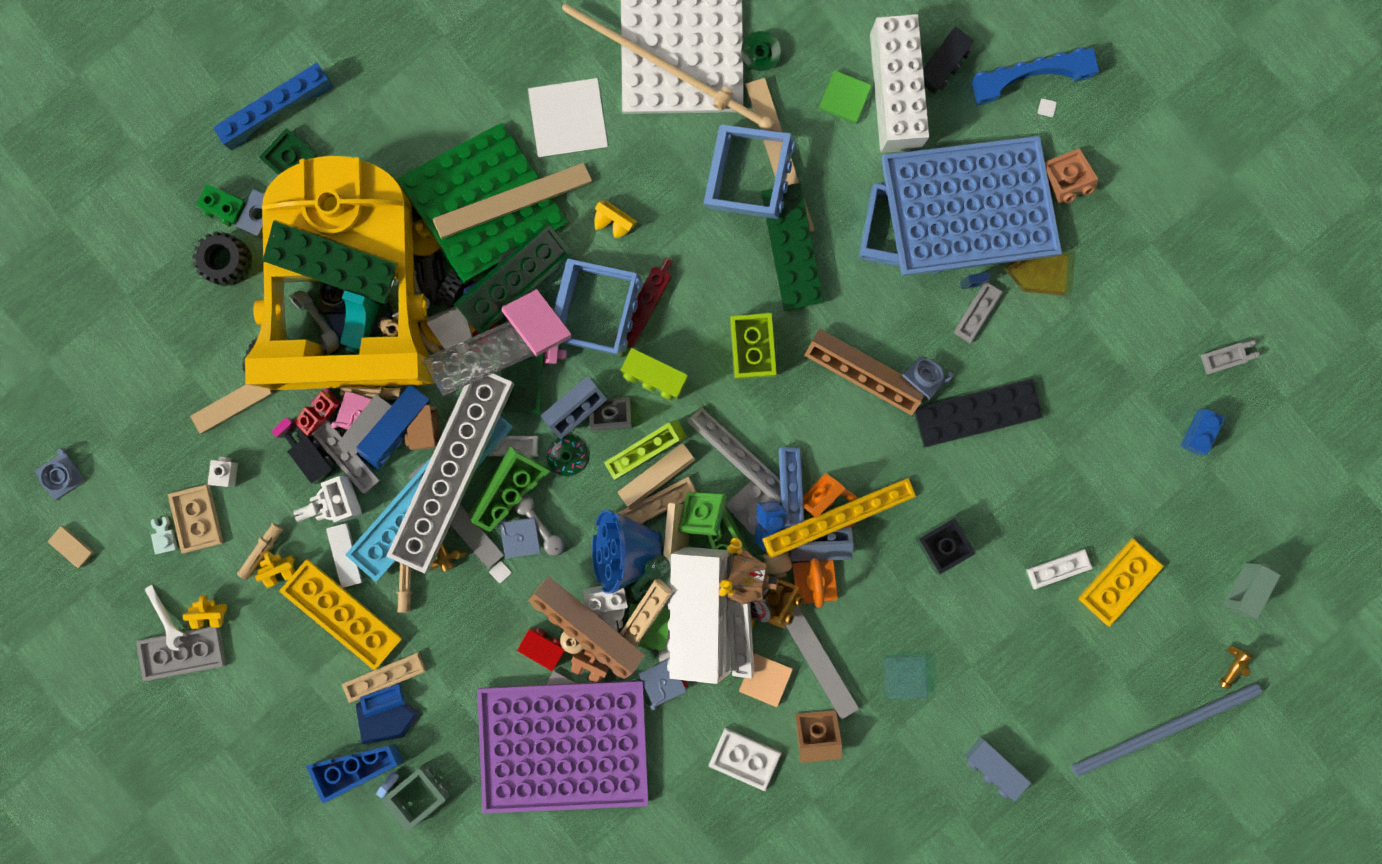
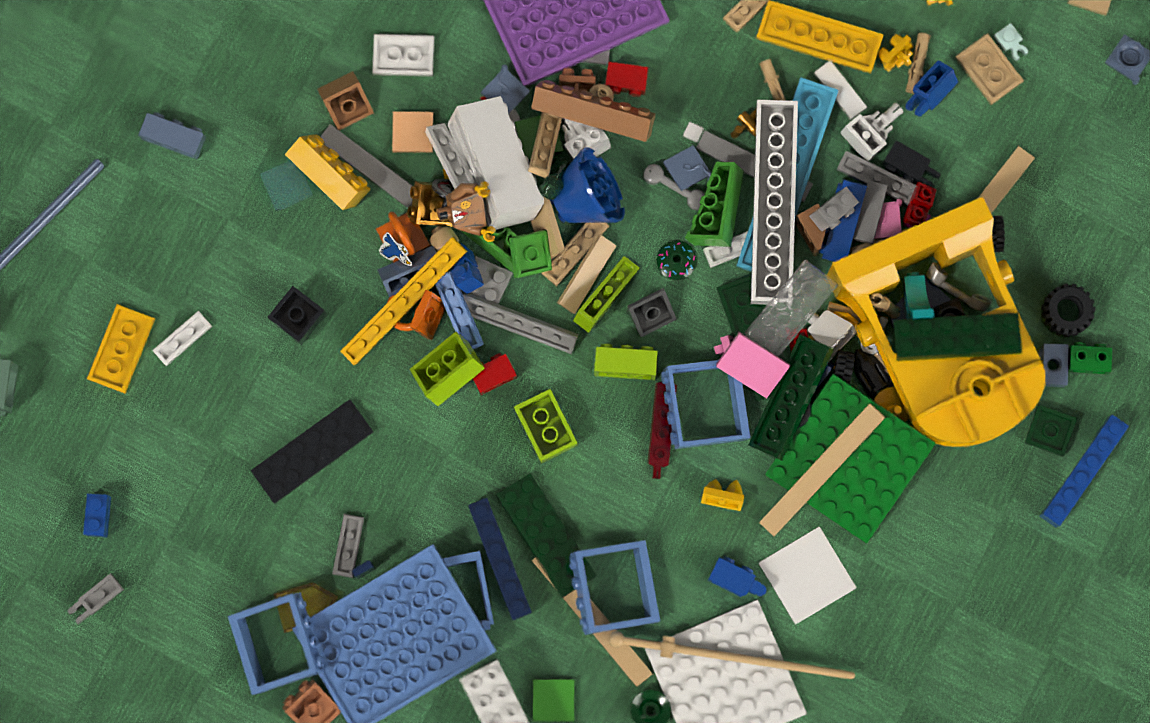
camera: 160 degrees right, 5 degrees down
white brick [208,457,238,487] -> none
dark pink tile [272,418,296,438] -> none
sand blue brick [541,376,608,439] -> none
medium nougat brick [804,328,924,415] -> none
sand blue hat [902,356,953,399] -> none
none -> medium blue window [228,592,325,695]
none -> yellow brick [285,134,371,210]
none -> sticker [379,232,412,266]
none -> lime brick [409,331,485,406]
none -> dark blue brick [468,498,532,621]
none -> red brick [472,353,517,395]
none -> blue hinge [707,556,767,597]
none -> light grey brick [809,187,859,232]
none -> blue hinge [905,60,958,117]

